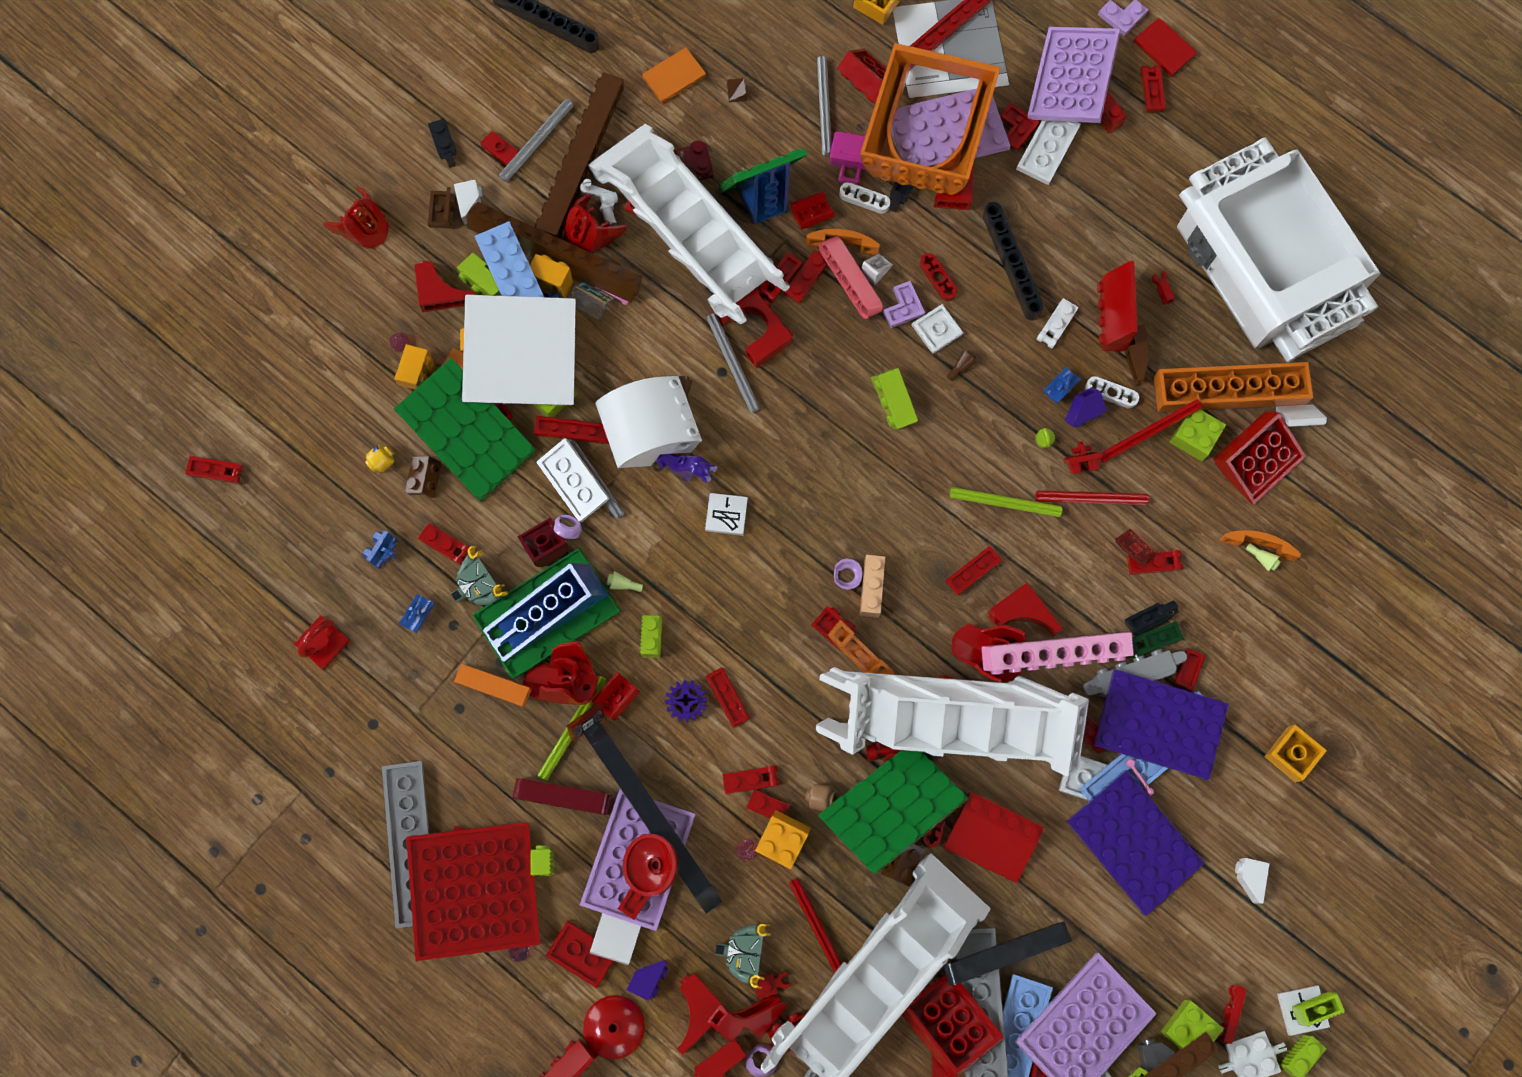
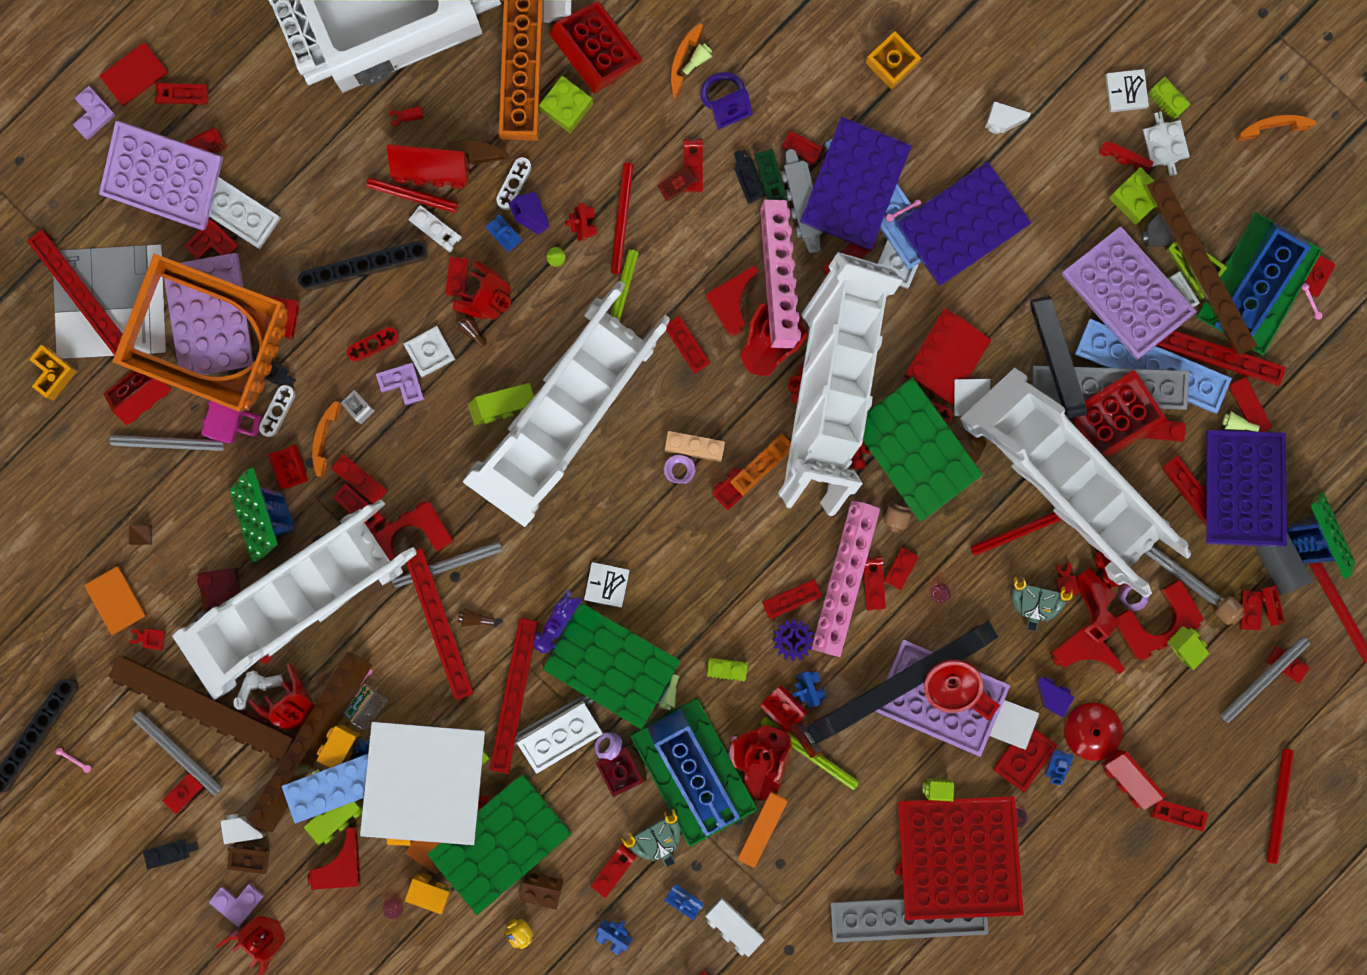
camera: 80 degrees left, 10 degrees up
dark red beam [512,778,612,815] -> none
white slope [596,376,702,468] -> none
light orange brick [755,810,811,869] -> none
coral beam [819,236,883,319] -> none
red axle [1100,399,1203,463] -> none
lime brick [1292,992,1345,1027] -> none
none -> bright pink hinge [55,748,92,773]
none -> red plate [129,628,166,650]
none -> lavender plate [209,884,264,927]
none -> red axle [366,177,458,213]
none -> red plate [406,548,474,700]
none -> red plate [445,257,469,297]
none -> red piece [453,260,511,319]
none -> white piece [463,281,670,527]
none -> green piece [542,603,680,730]
none -> dark purple tile [700,72,753,130]
none -> white brick [706,897,764,957]
none -> blue hips [792,671,827,708]
none -> bright pink brick [812,500,880,657]
none -> white sticker [954,379,990,416]
none -> blue hips [1046,750,1073,785]

